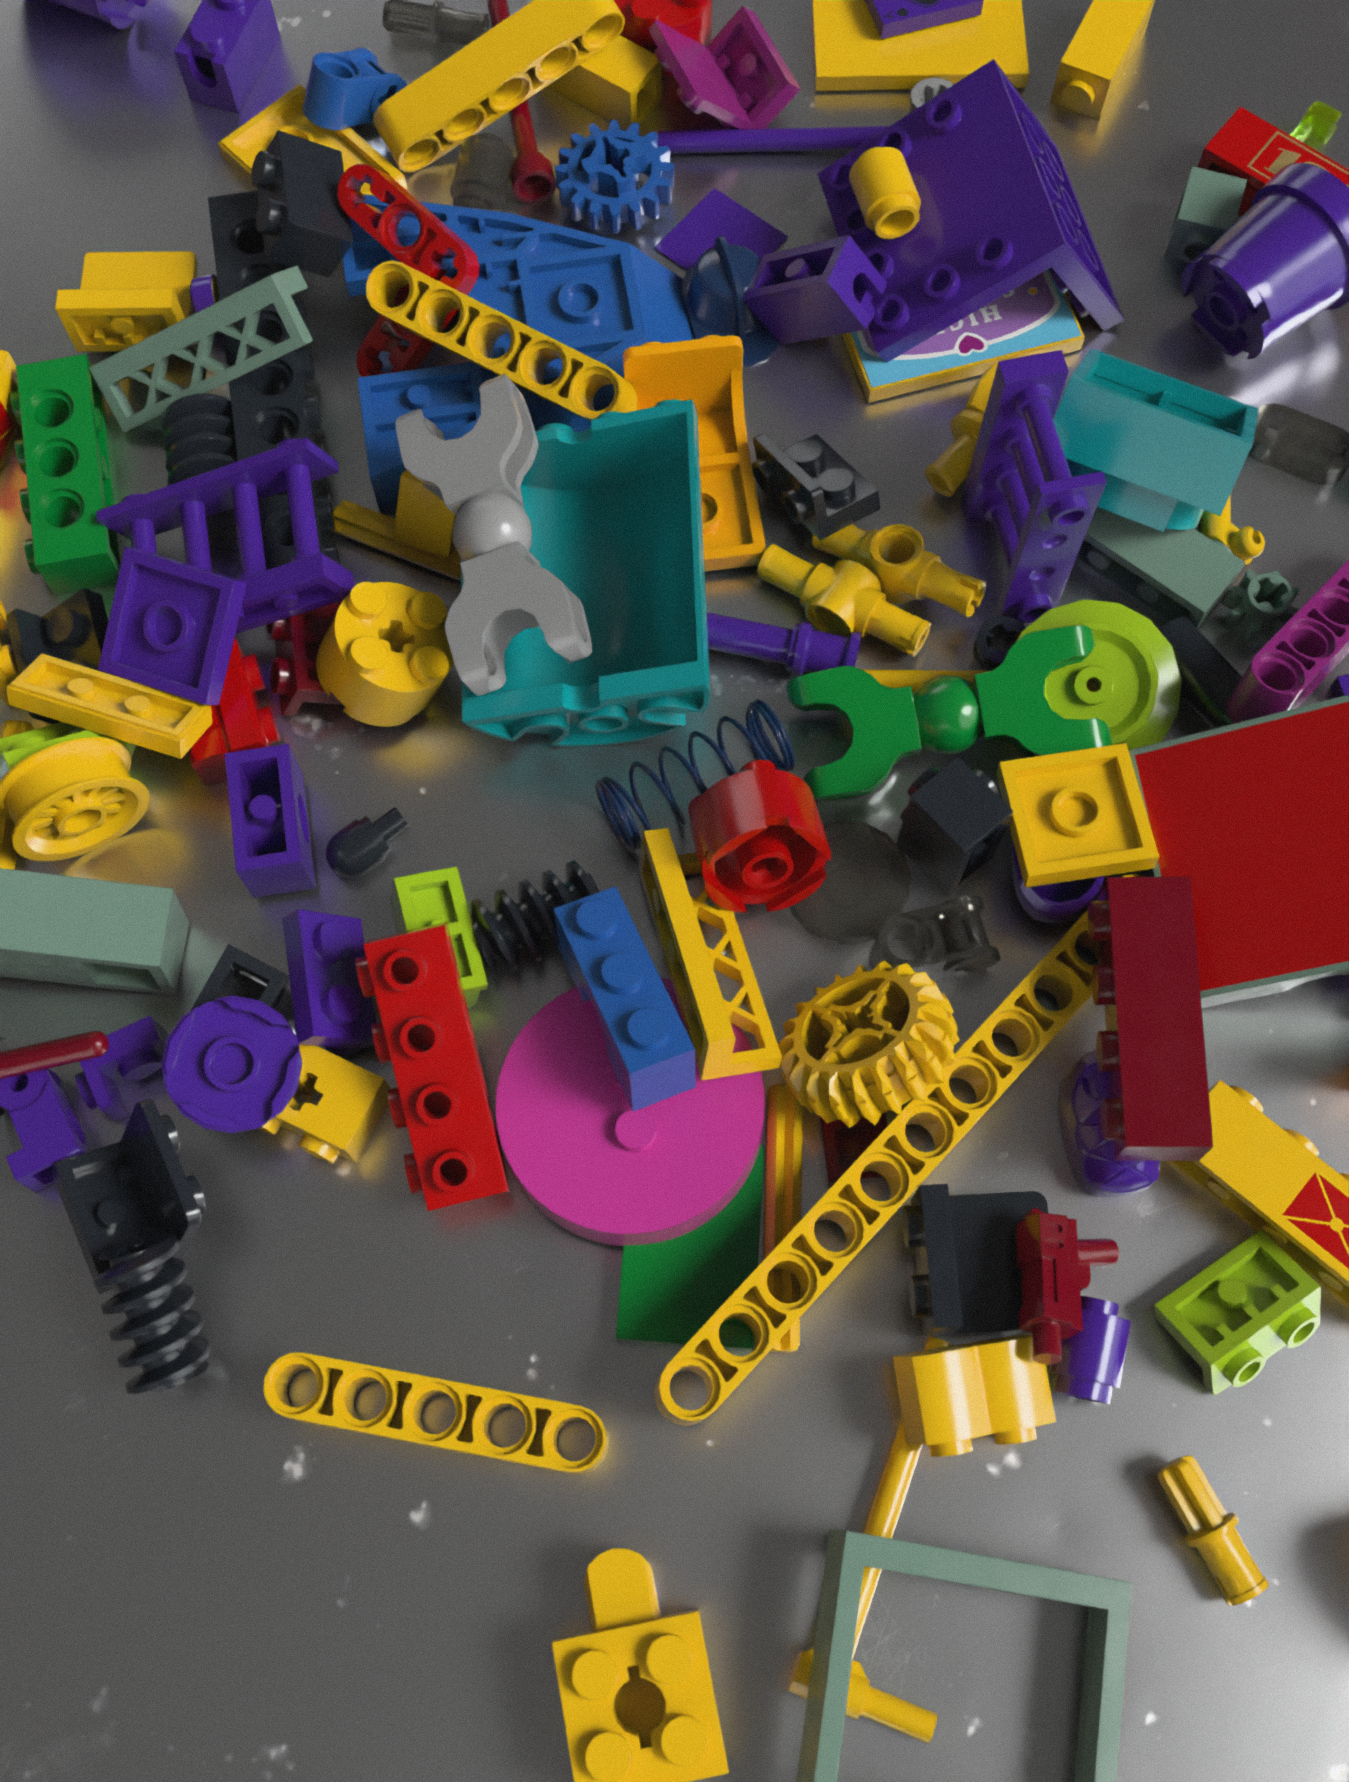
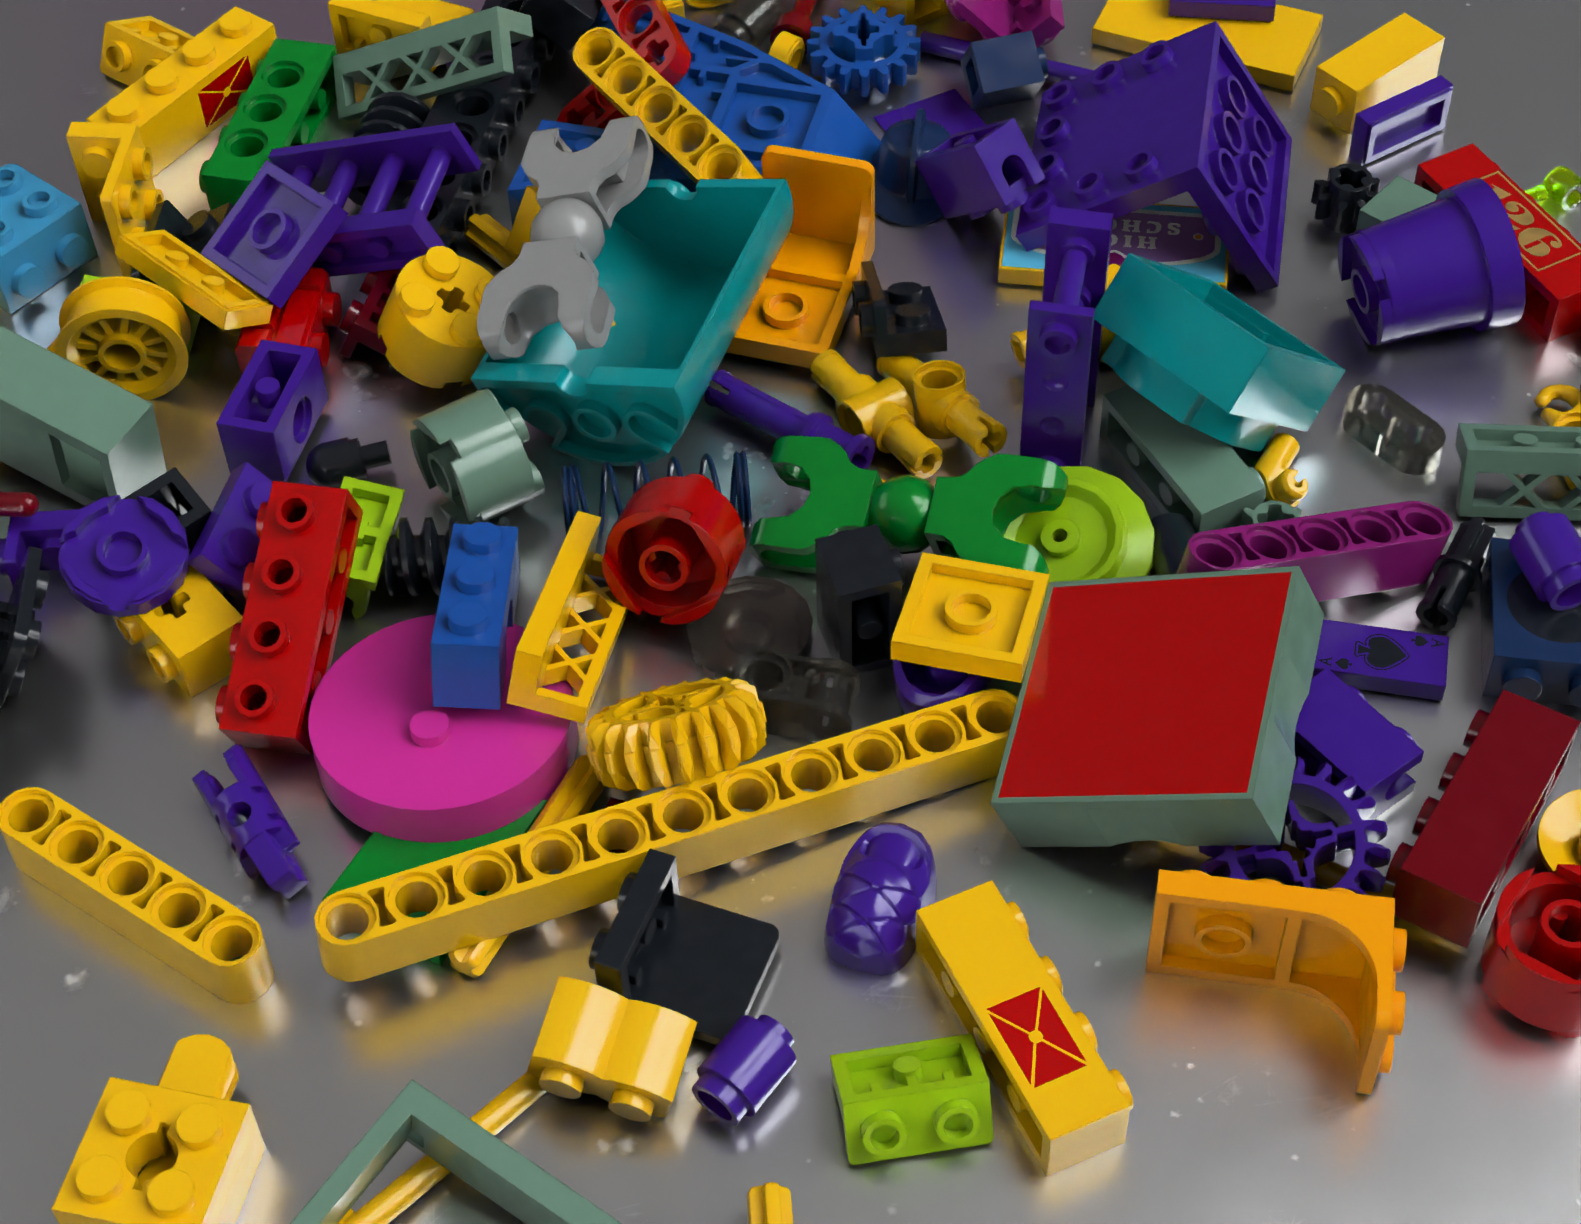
camera: 25 degrees right, 20 degrees down
yellow brick [849,147,921,239] -> none
dark red piece [1015,1208,1119,1365] -> none
dark red brick [1088,877,1213,1161] -> none
none -> dark purple hinge [192,744,309,899]
none -> sand green brick [410,389,545,524]
none -> yellow tile [768,31,805,70]
none -> dark blue brick [960,30,1048,111]
none -> black gear [1311,163,1380,234]
none -> dark purple tile [1349,75,1454,166]

